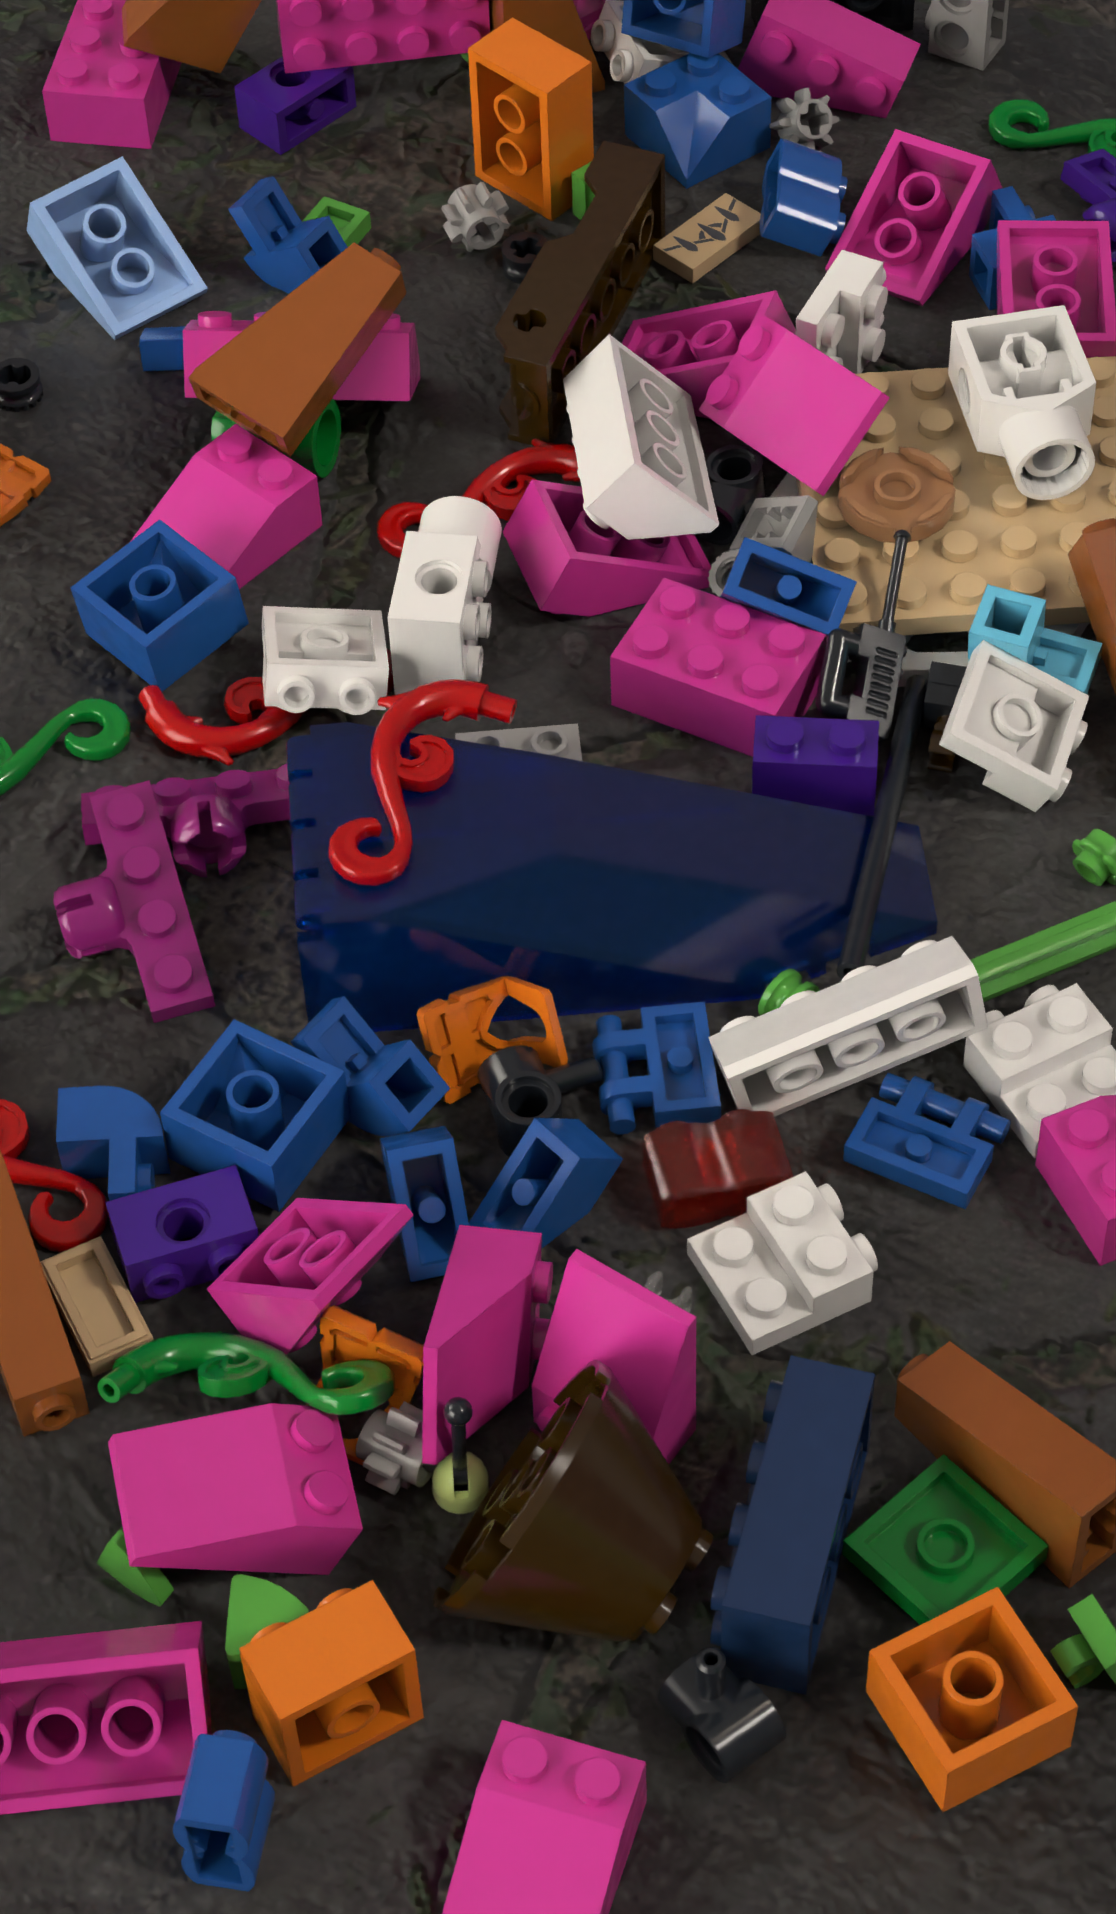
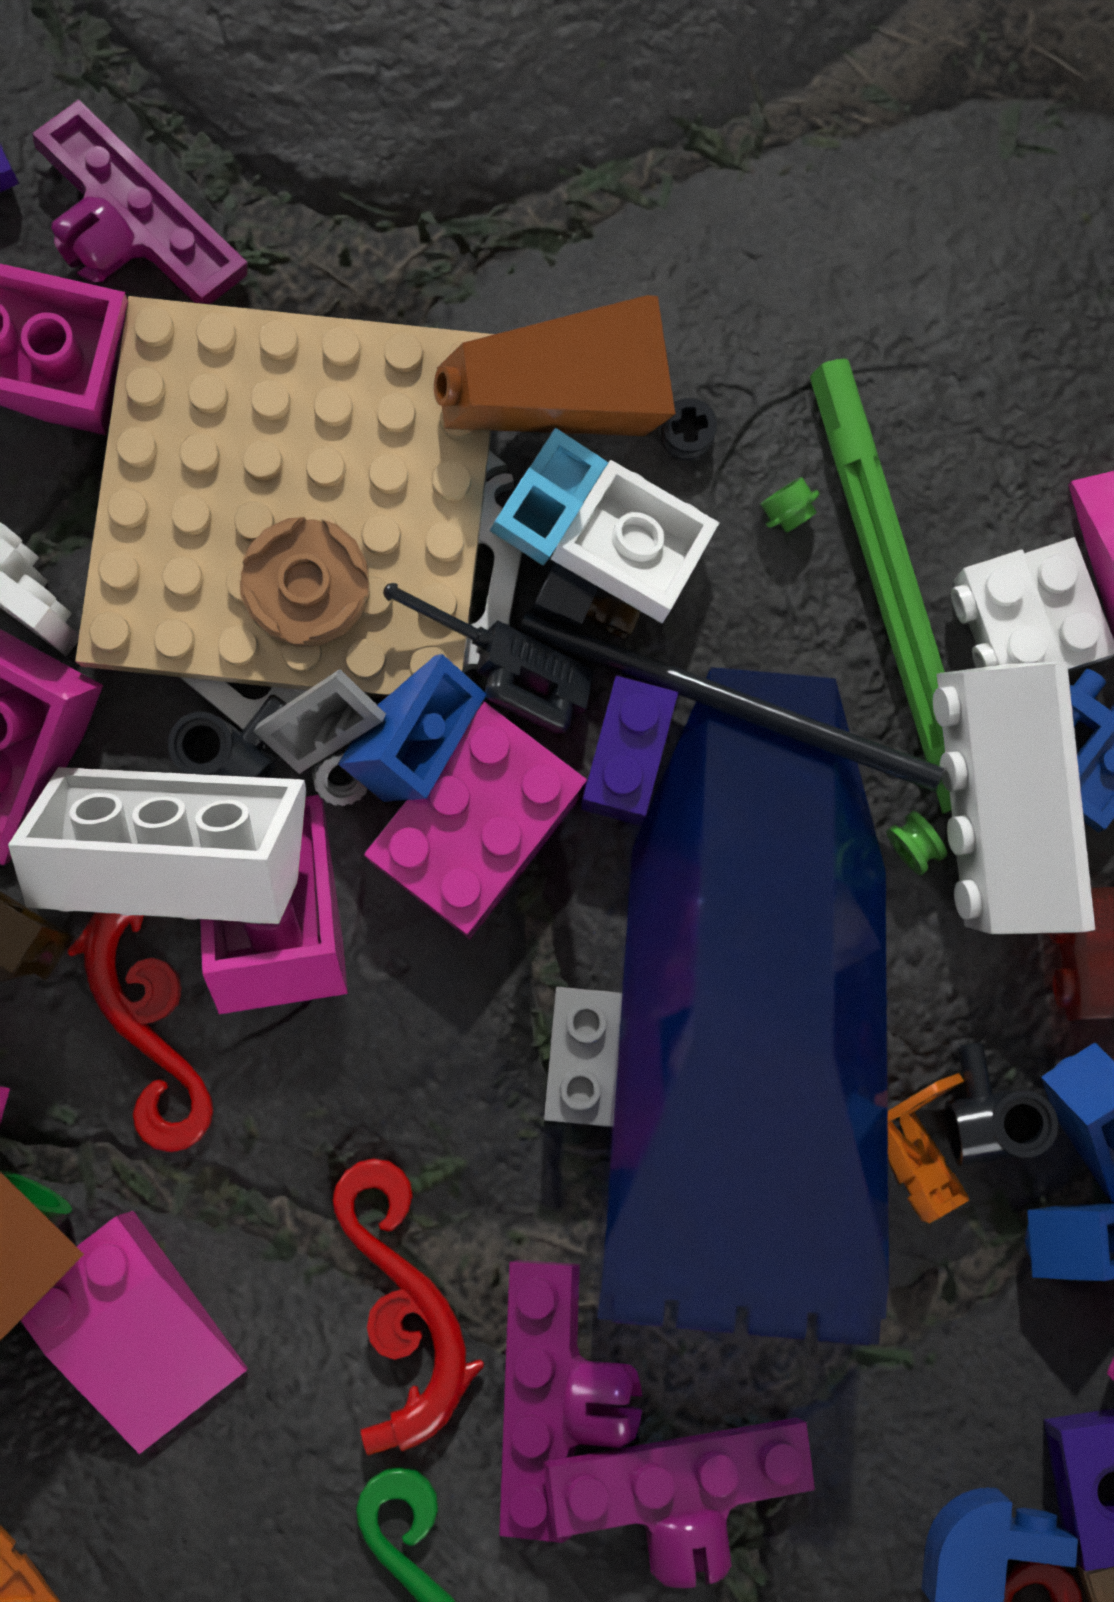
camera: 85 degrees left, 30 degrees up
blue slope [70,519,249,692] -> none
blue slope [160,1019,351,1212] -> none
white plate [262,606,389,715] -> none
blue brick [290,996,450,1136] -> none
red plant [328,679,517,886] -> none
white brick [387,496,502,695] -> none
blue plate [592,1001,721,1135] -> none
dark pink slope [699,314,890,496] -> none
white brick [948,305,1096,500] -> none

